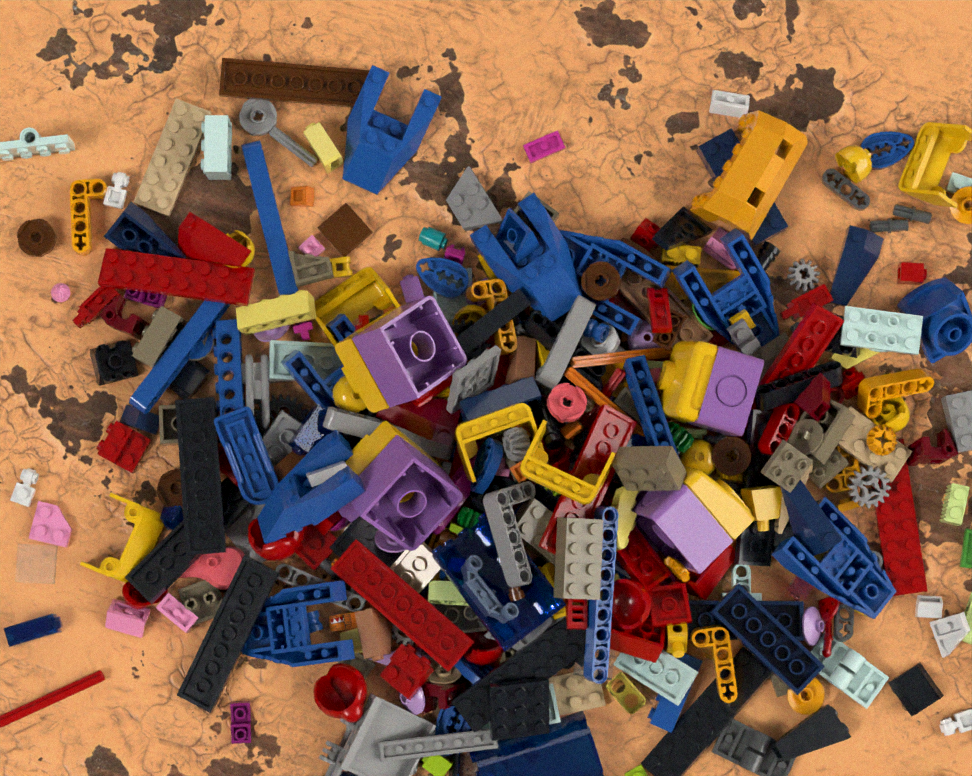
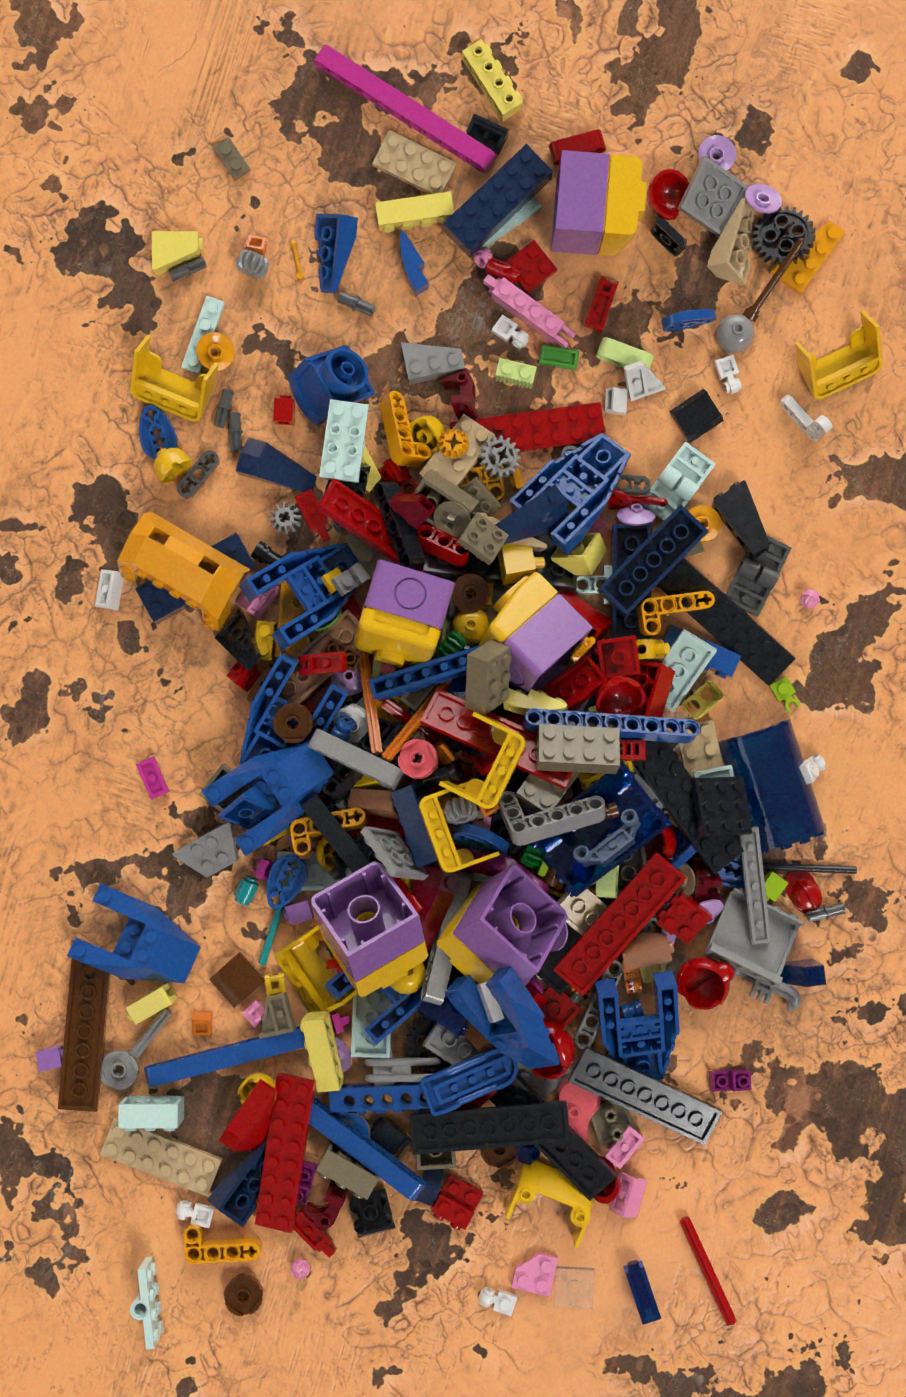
camera: 90 degrees left, 5 degrees up
none -> medium lavender brick [35,1044,63,1072]
none -> teal bar [258,896,285,965]
none -> light yellow slope [551,533,607,576]

